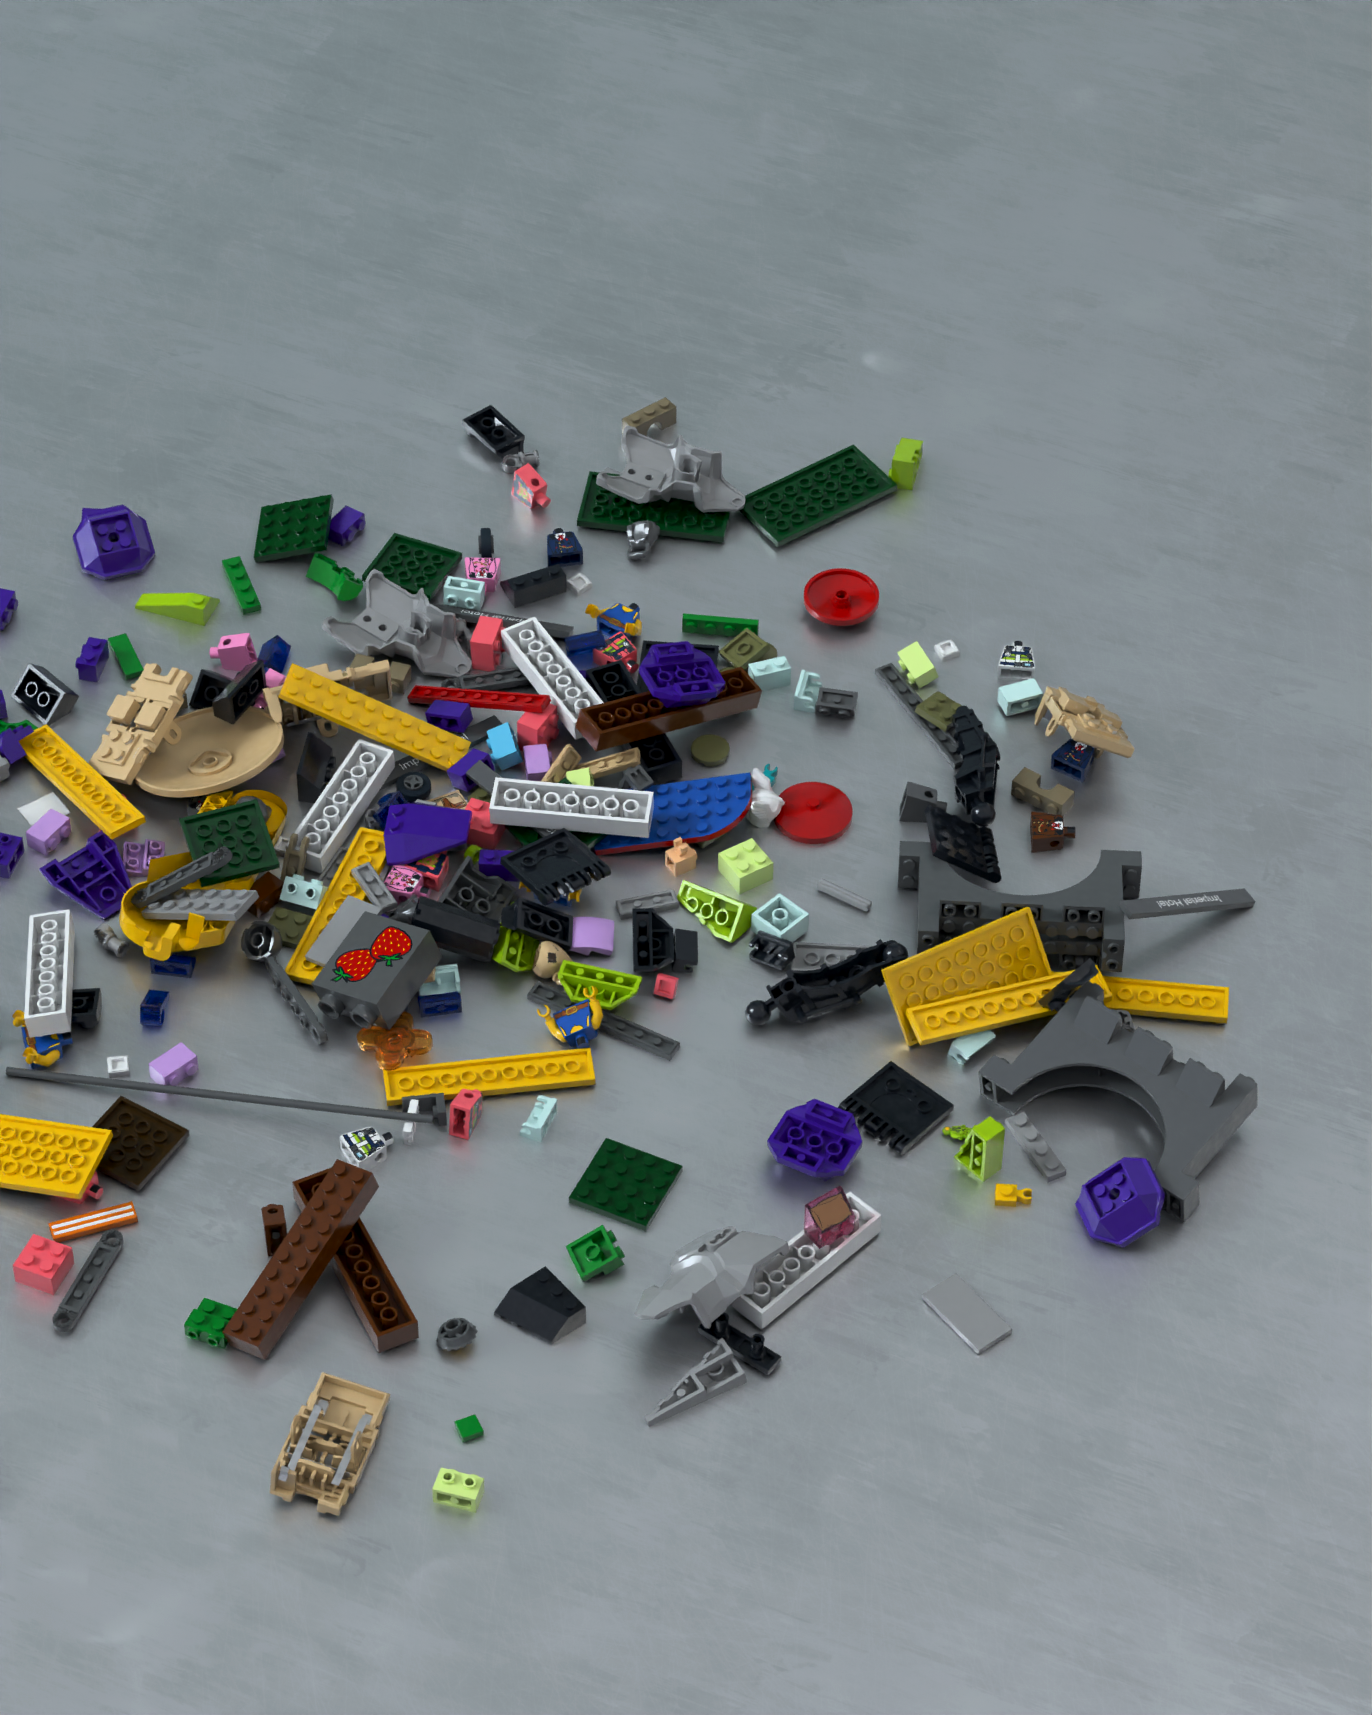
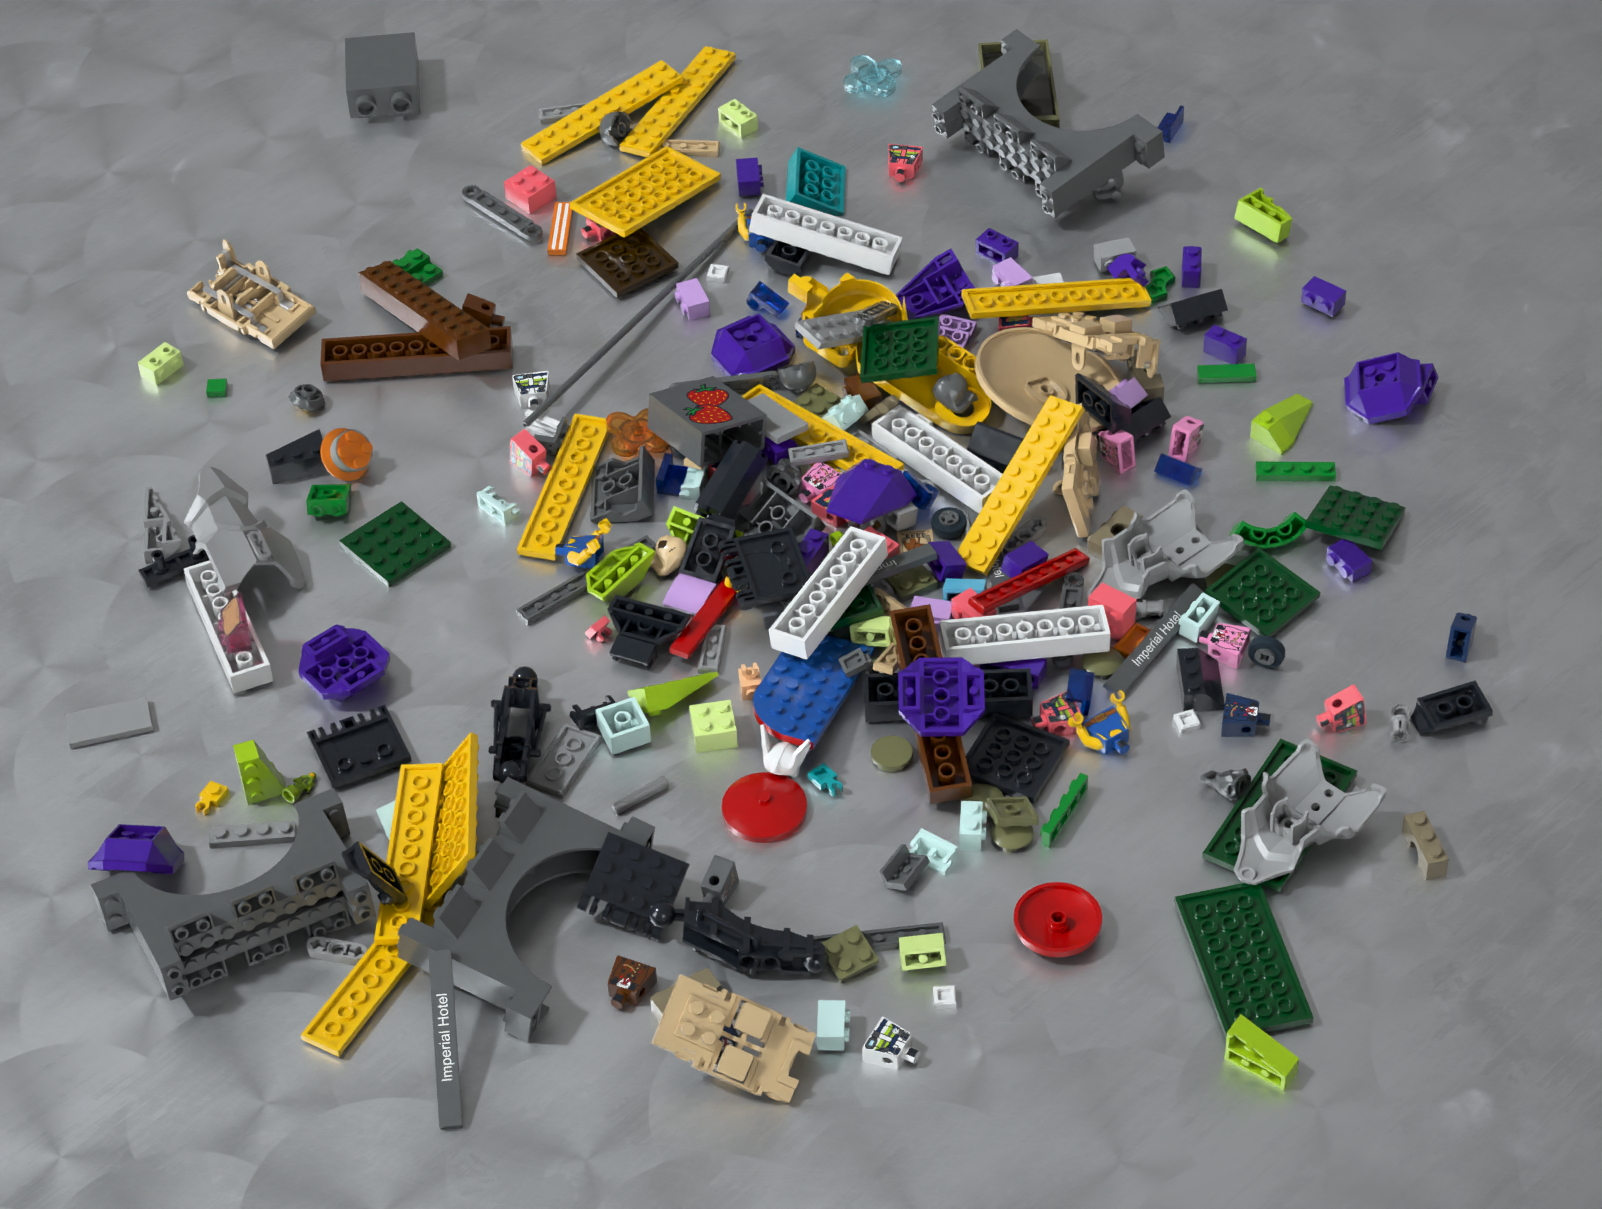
camera: 115 degrees right, 0 degrees up
none -> orange piece [321,428,373,481]
none -> dark grey piece [590,445,655,523]
none -> red tile [670,574,737,659]
none -> dark purple piece [711,313,795,376]
none -> lavender brick [1109,377,1148,409]
none -> dark blue torso [1445,612,1477,662]

